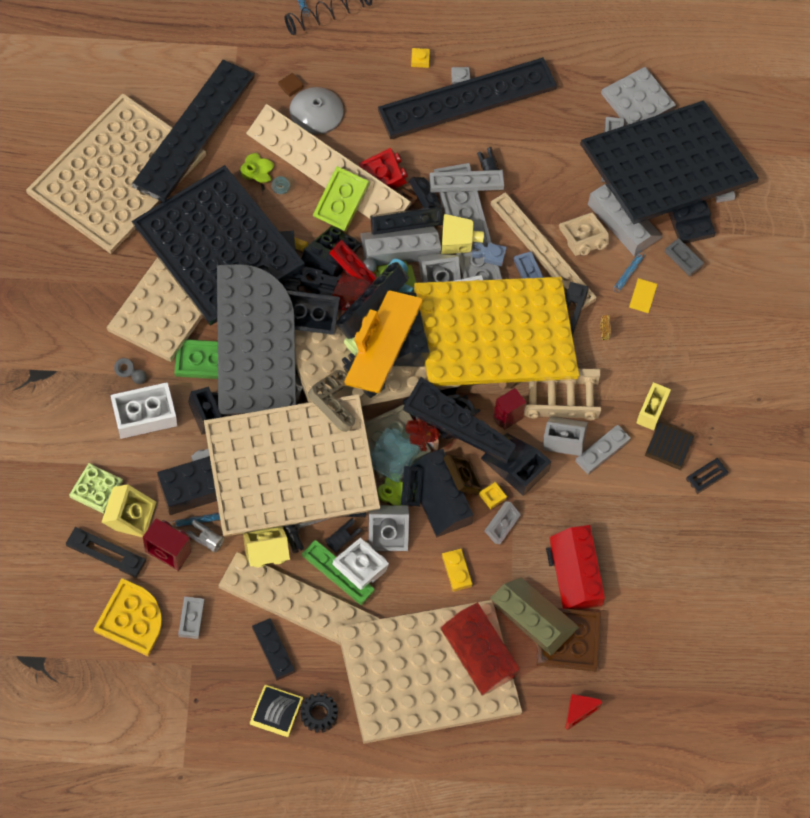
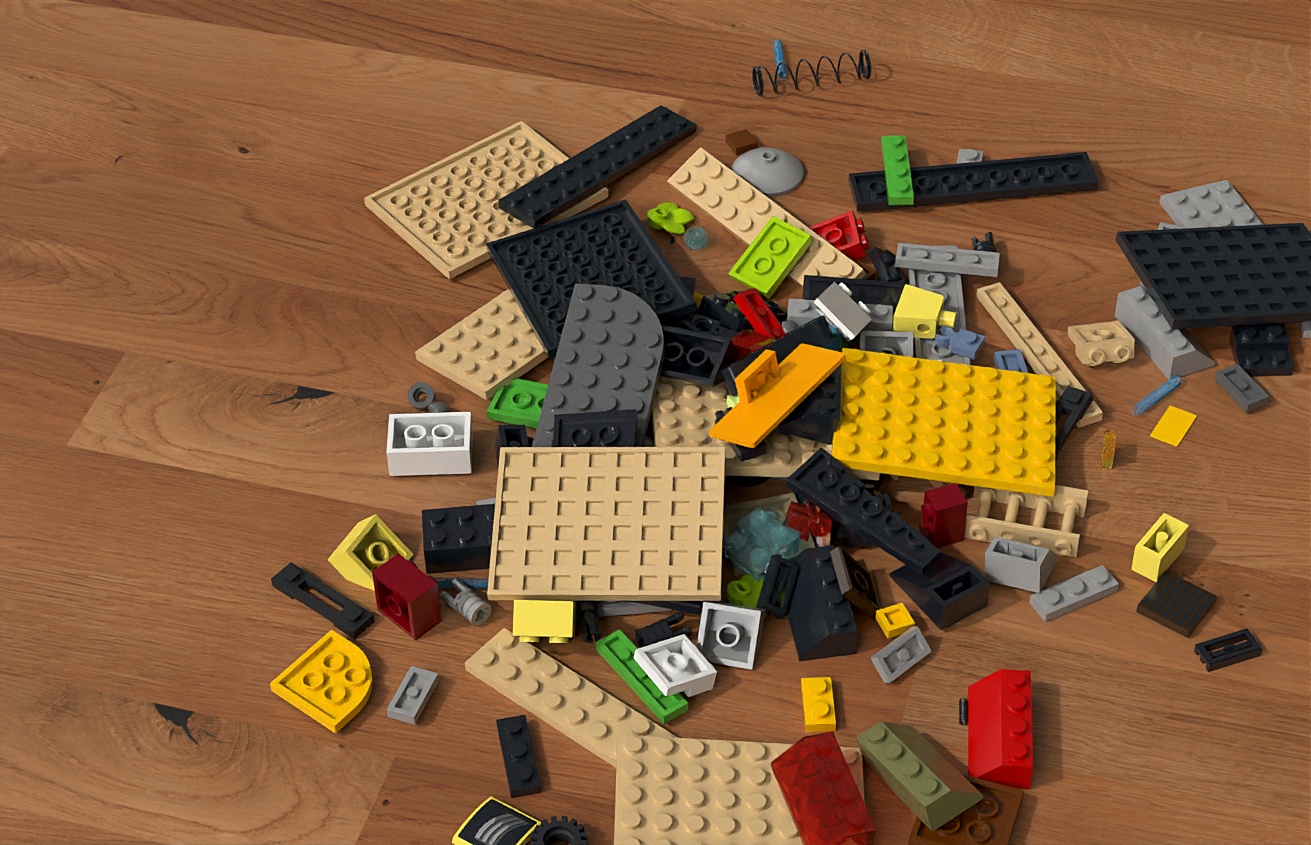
camera: 20 degrees right, 20 degrees down
yellowish green tile [69,463,123,514] -> none
dark tan beam [308,370,355,432] -> none
yellow plate [411,48,430,68] -> none
none -> black plate [552,409,638,447]
none -> white slope [811,282,872,342]
none -> bright green plate [881,135,914,205]

